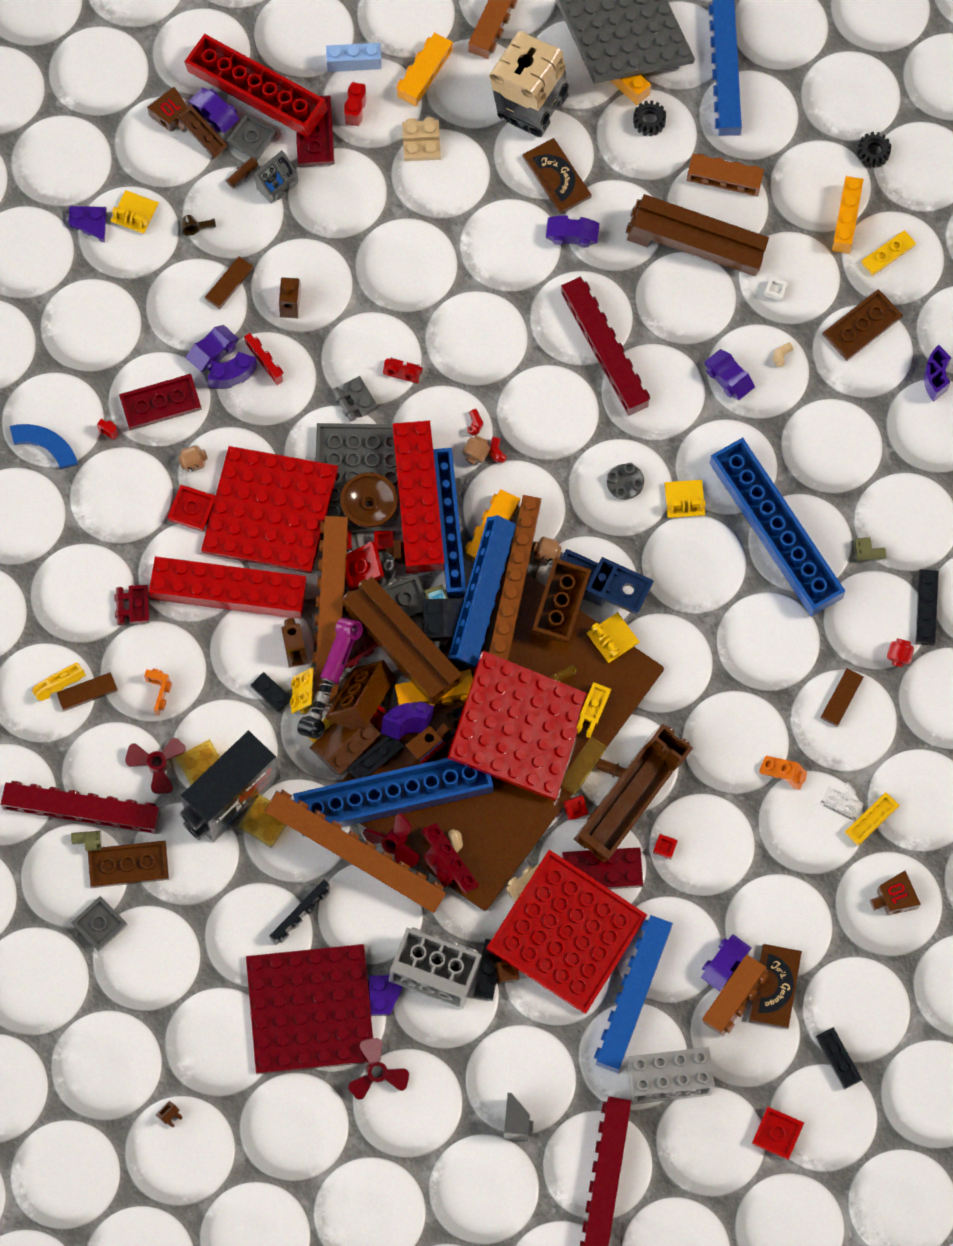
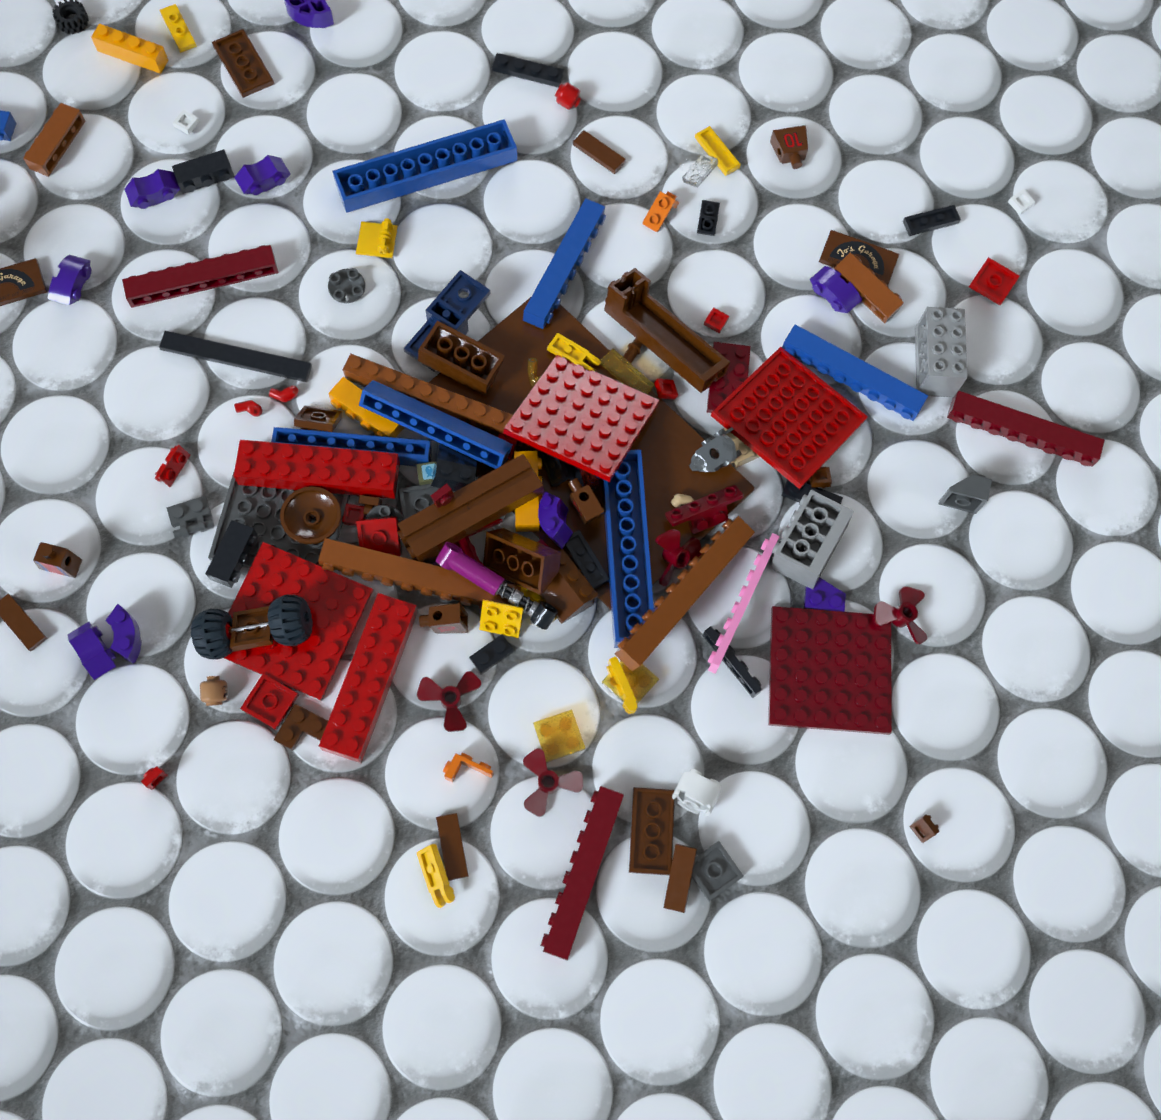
camera: 85 degrees left, 0 degrees up
blue tile [10,424,78,470] -> none
olive piece [71,830,102,851] -> none
dark red plate [114,585,149,625] -> none
dark red plate [119,374,202,430] -> none
black brick [179,730,280,842] -> none
red plate [244,333,284,385] -> none
medium nougat head [462,436,490,465] -> none
medium nougat head [532,536,562,564] -> none
yellow hinge [586,612,640,663] -> none
reddish brown brick [625,194,769,276] -> none
tan arm [772,342,794,367] -> none
olive piece [854,537,886,561] -> none
none -> dark purple brick [124,169,180,209]
none -> black tile [159,331,312,382]
none -> black brick [172,149,235,194]
none -> black plate [191,594,313,660]
none -> black brick [205,520,258,588]
none -> reddish brown plate [274,704,328,751]
none -> reddish brown plate [294,405,342,432]
none -> dark red piece [417,671,481,732]
none -> dark red plate [430,483,454,508]
none -> blue brick [523,198,606,329]
none -> yellow hinge [606,656,638,715]
none -> reddish brown tile [663,844,697,913]
none -> white brick [672,769,721,816]
none -> dark grey piece [689,427,742,472]
none -> black slope [697,200,720,236]
none -> bright pink plate [707,533,780,673]
none -> white plate [1008,189,1035,214]

